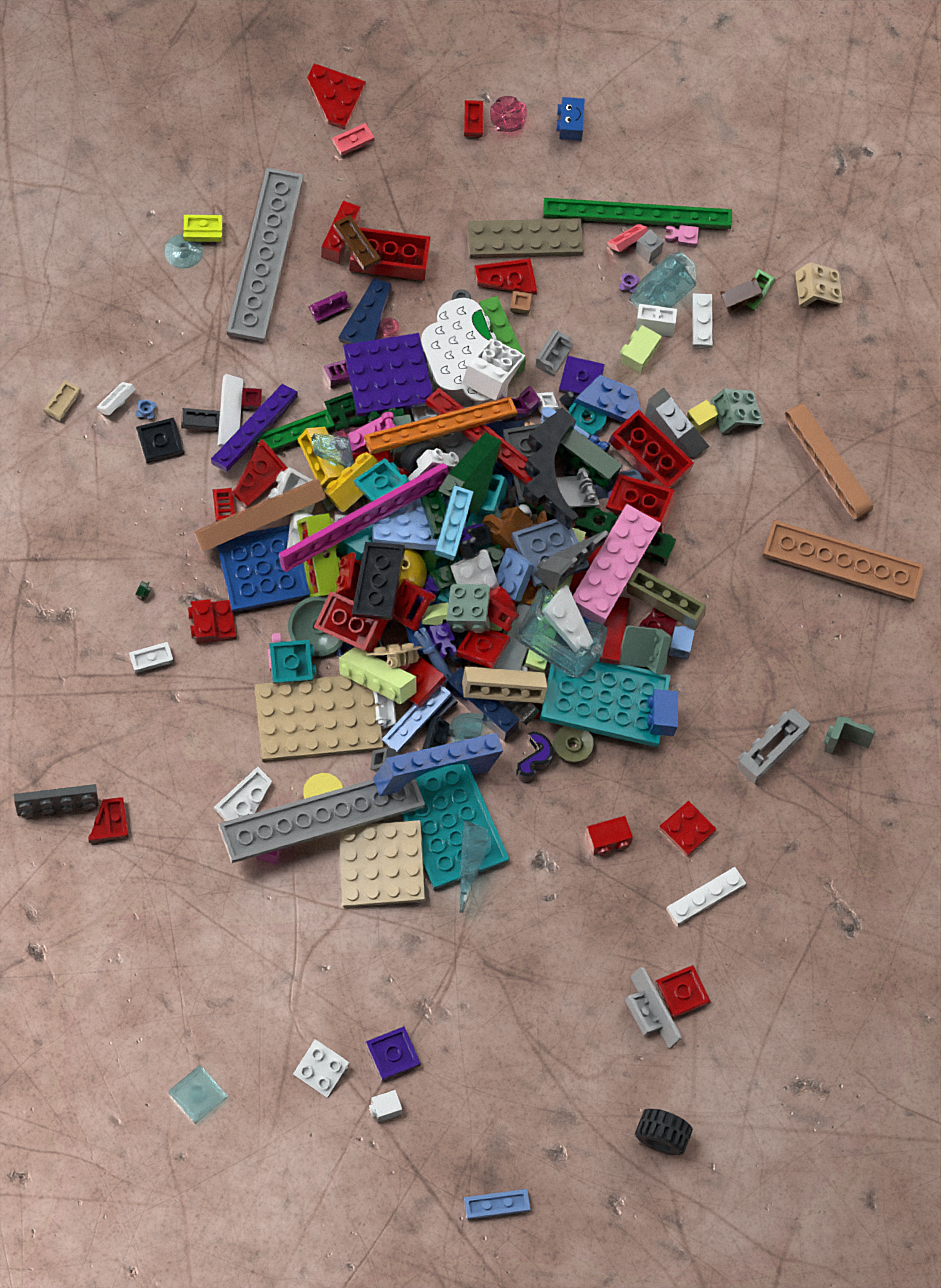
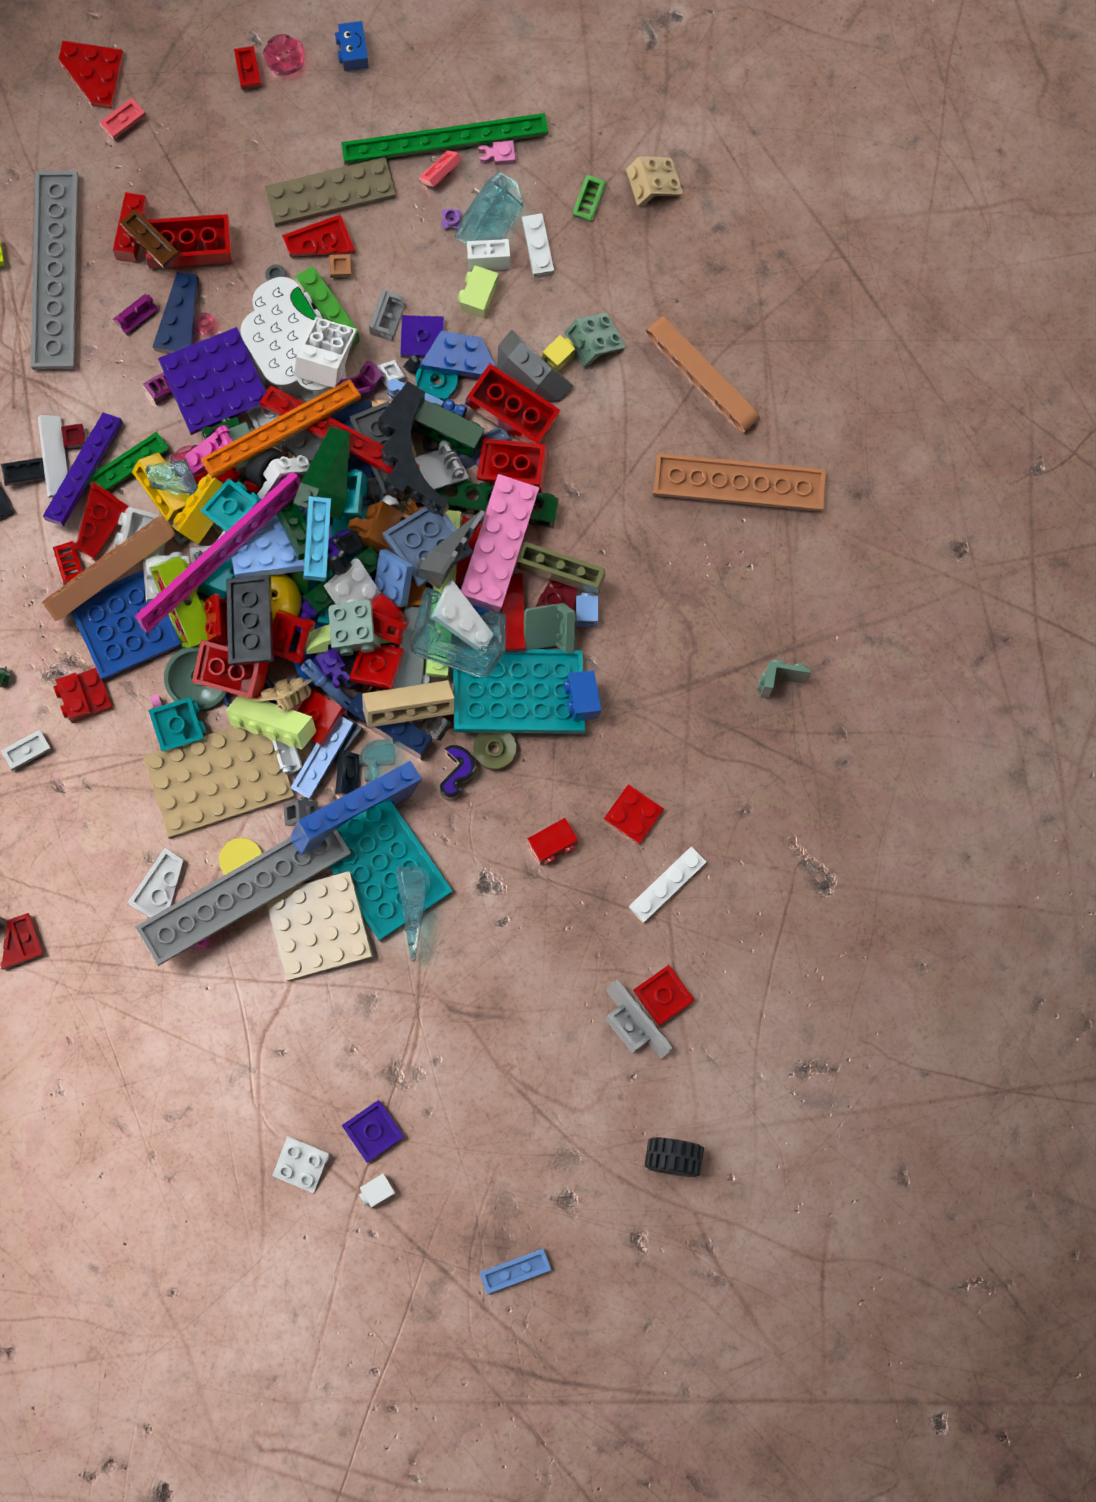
camera: 10 degrees left, 10 degrees up
clear light blue plate [168,1065,227,1124] -> none
dark green plate [324,391,369,432] -> none
light grey brick [635,229,664,264] -> none
hinge [720,277,763,312] -> none
light grey brick [737,708,811,784] -> none

